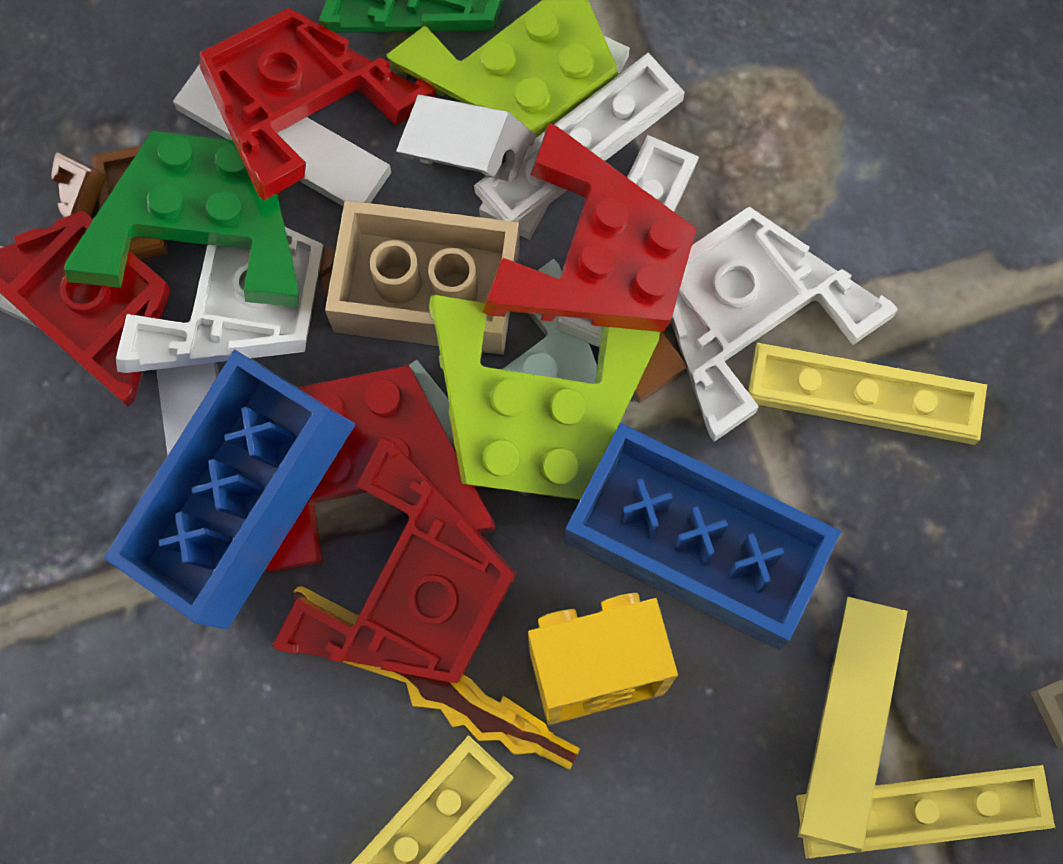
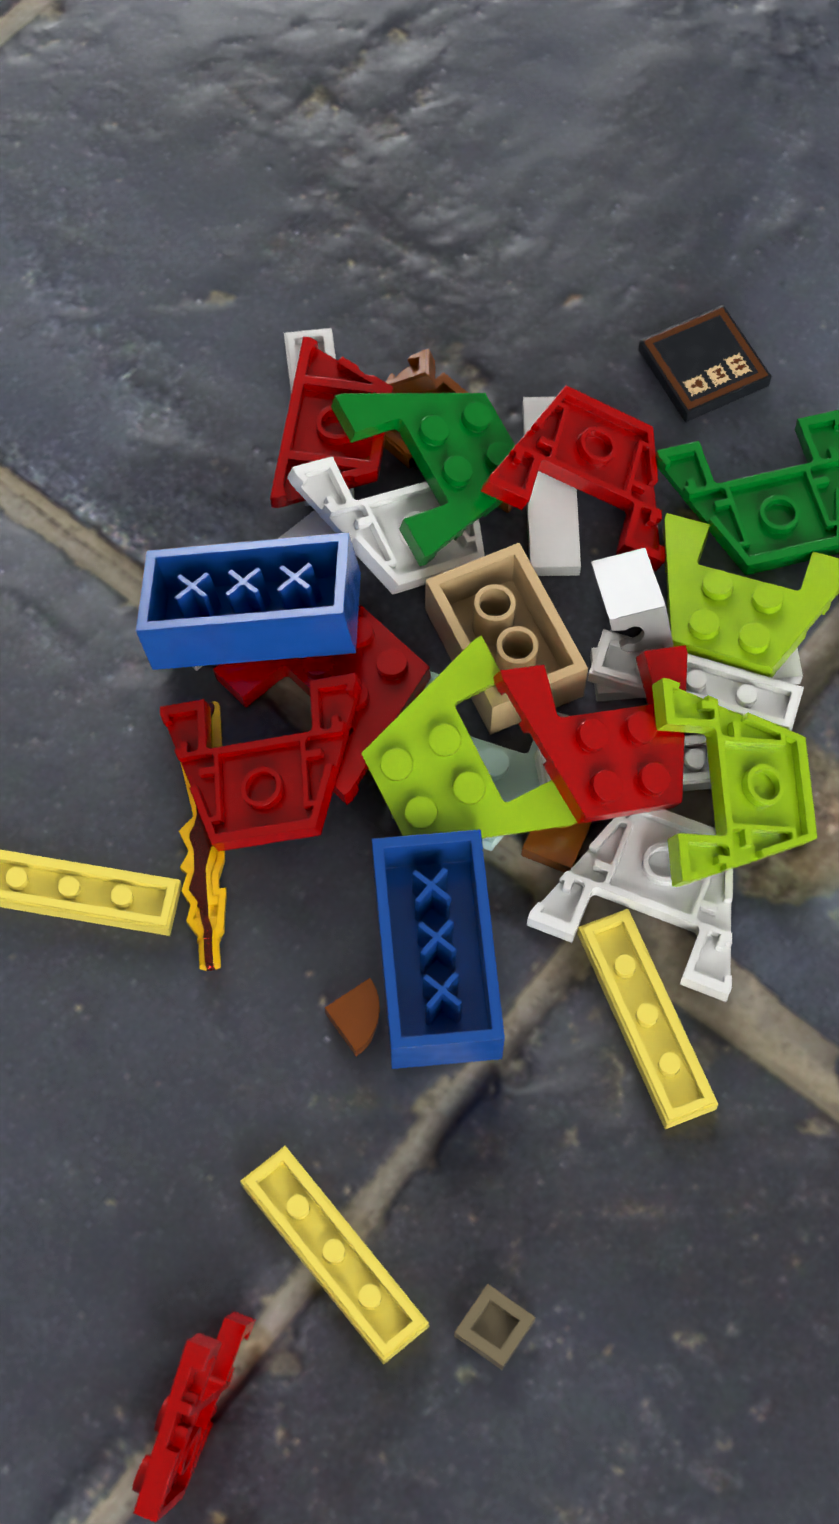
camera: 55 degrees right, 10 degrees down
yellow brick [528,593,678,725] -> none
light yellow tile [798,597,907,853] -> none
none -> dark orange tile [325,978,380,1057]
none -> lime wing [652,678,817,887]

